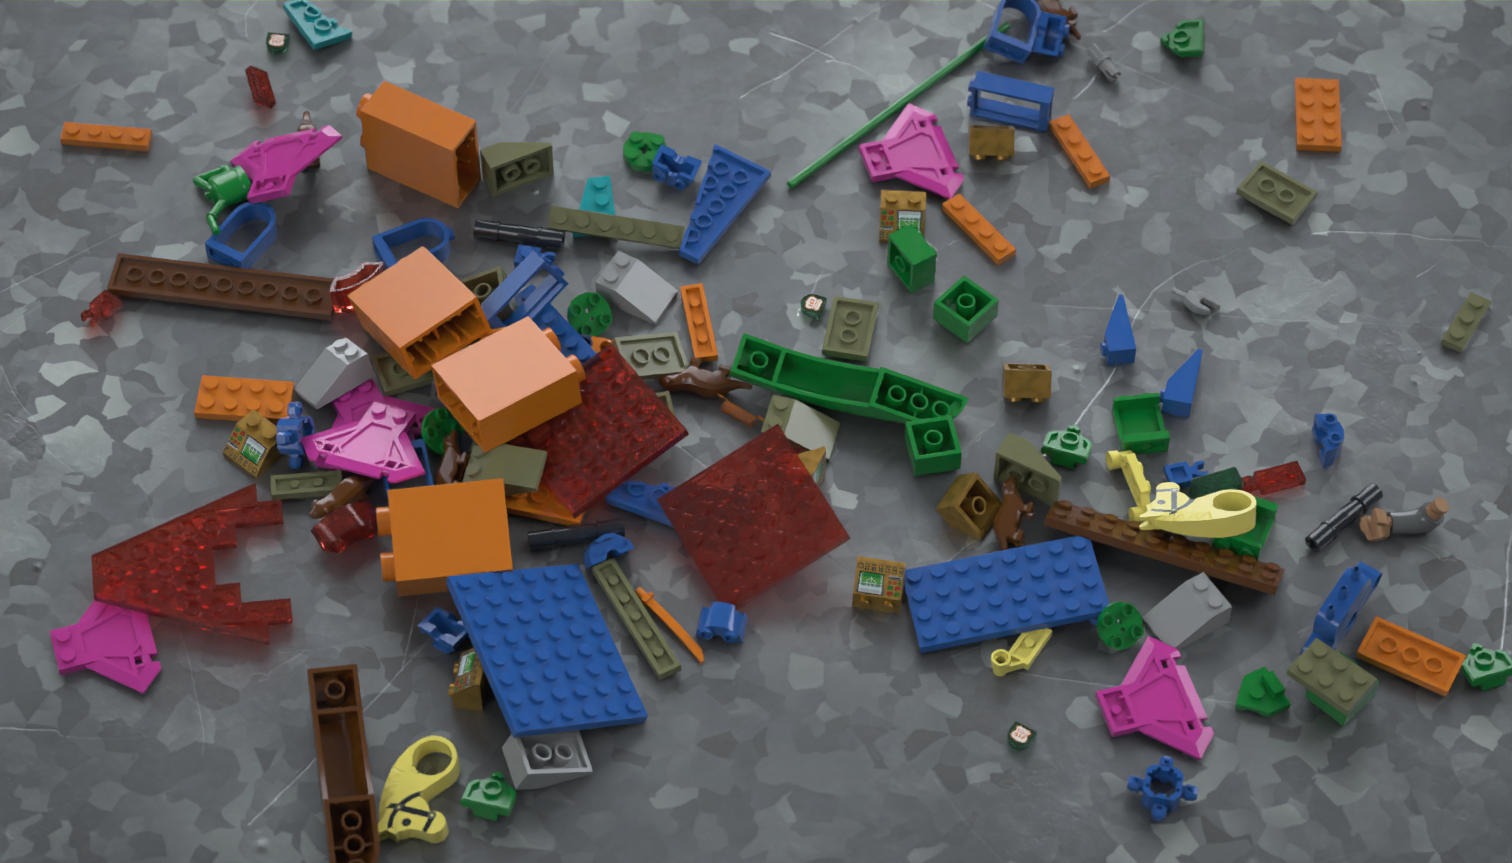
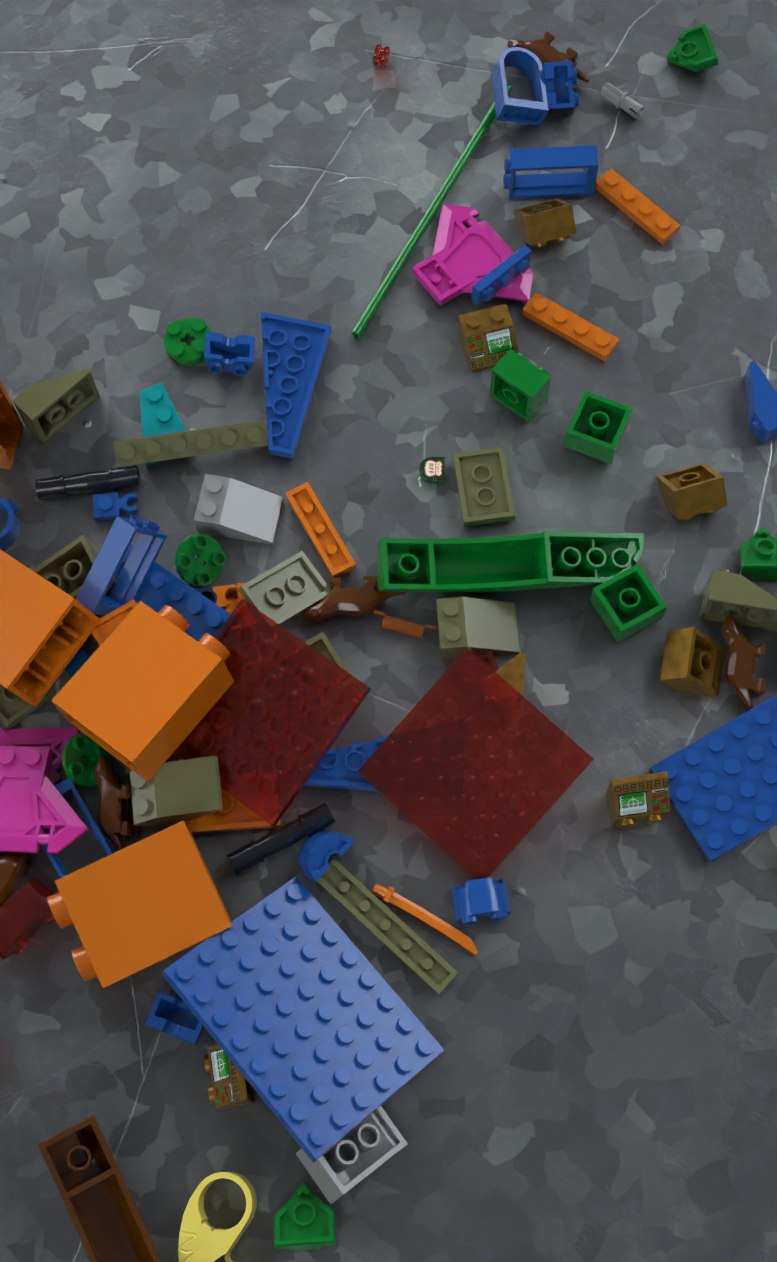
camera: 15 degrees left, 15 degrees up
none -> blue plate [471,245,532,307]

